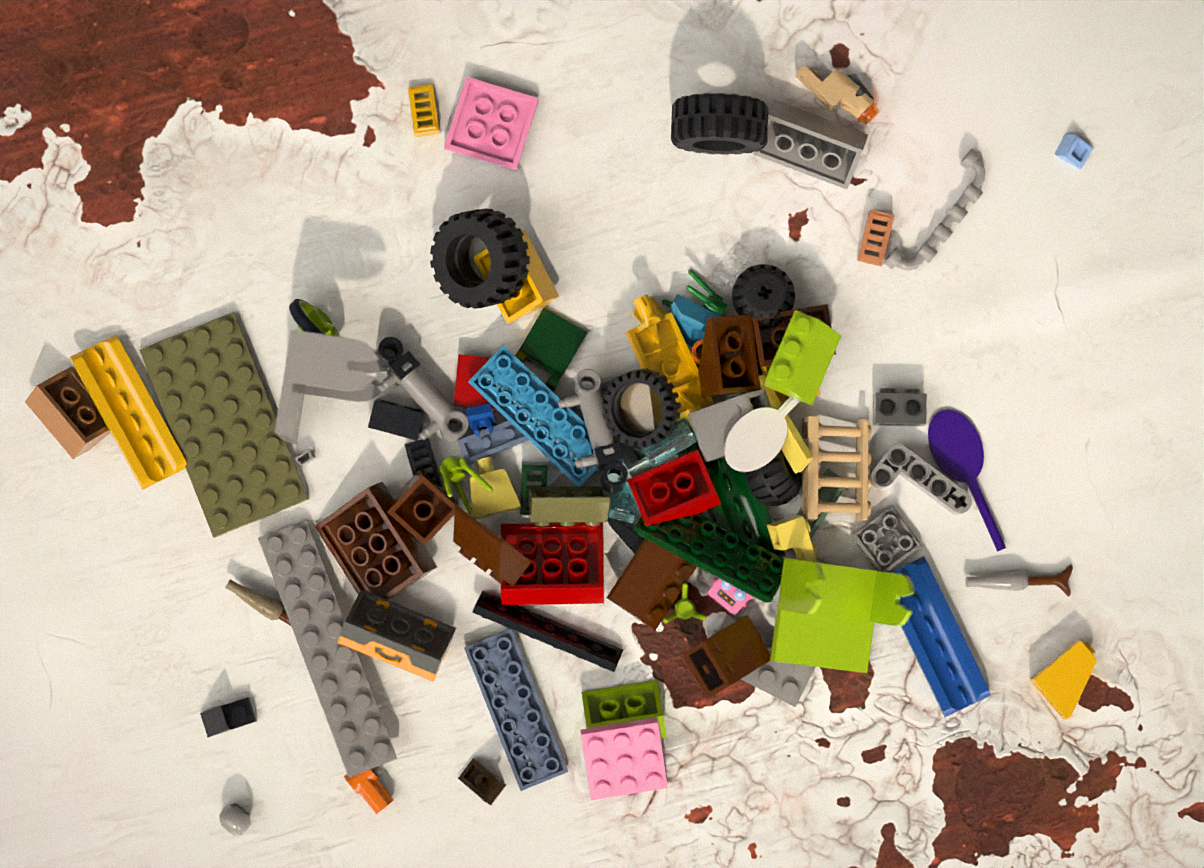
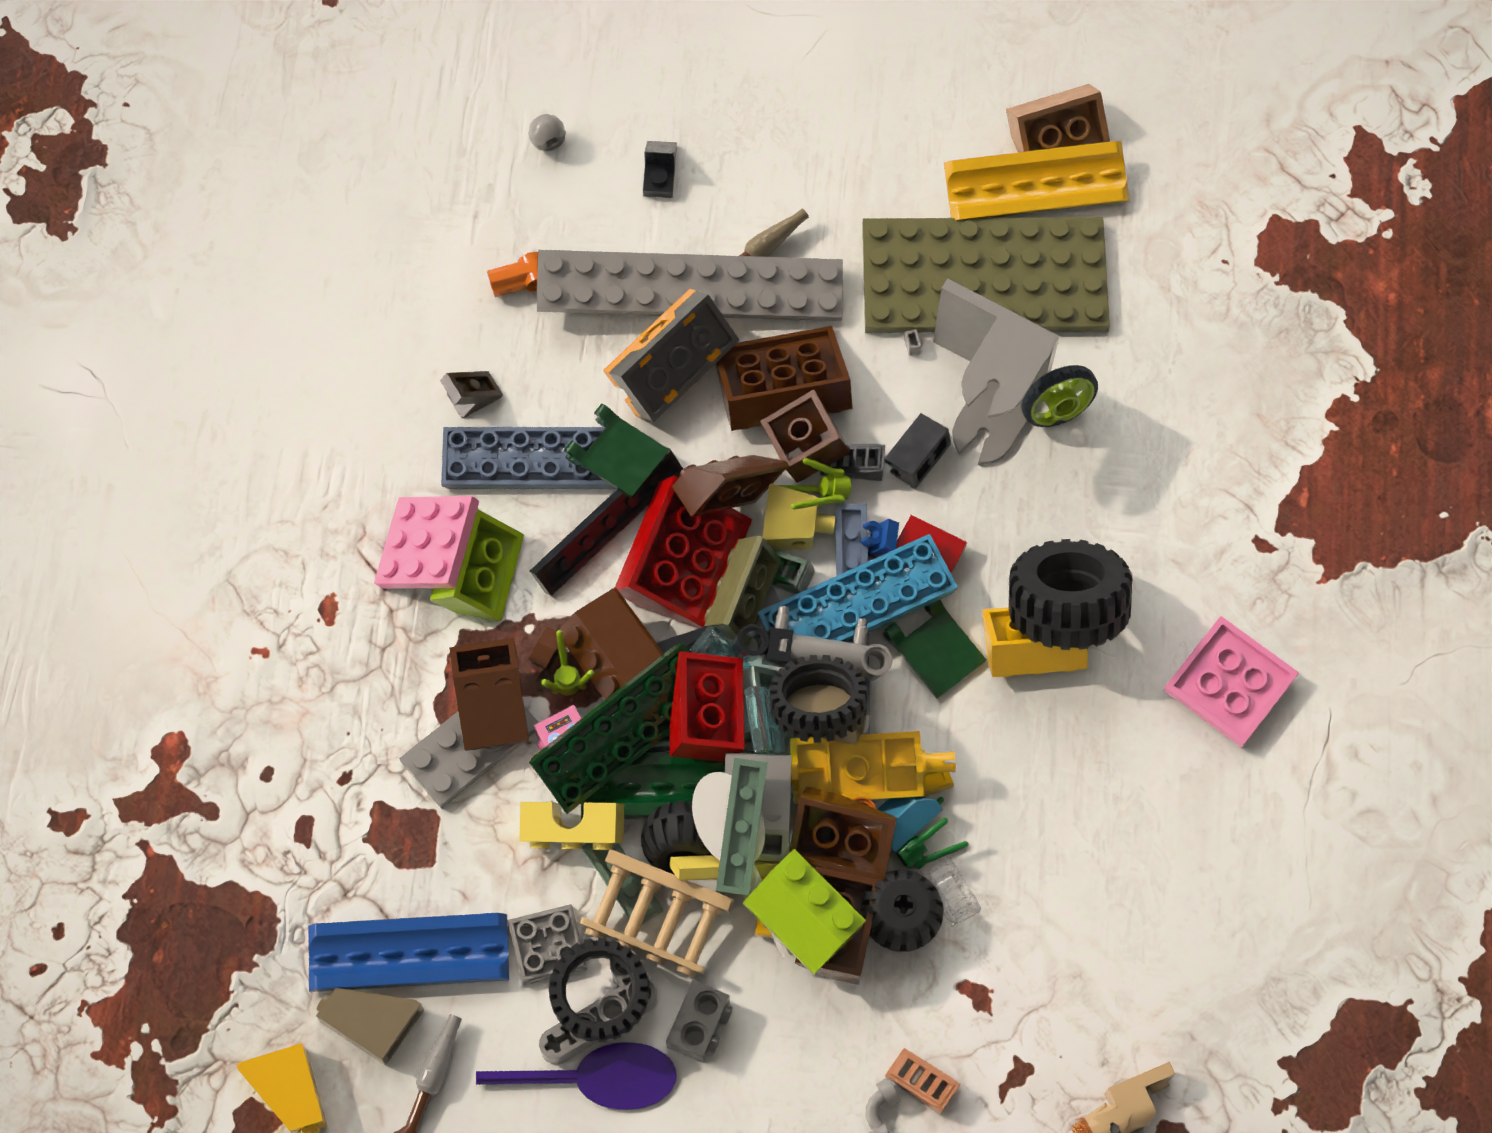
camera: 110 degrees right, 15 degrees down
light grey piece [376,337,469,442] -> none
yellow slope [408,84,440,137] -> none
black tyre [671,93,769,155] -> none
light grey slope [753,99,868,190] -> none
lime piece [770,558,915,673] -> none
none -> dark tan slope [316,988,424,1066]
none -> reddish brown piece [528,626,559,671]
none -> black tyre [549,938,649,1042]
none -> dark green flag [564,403,670,499]
none -> sand green plate [716,758,768,896]

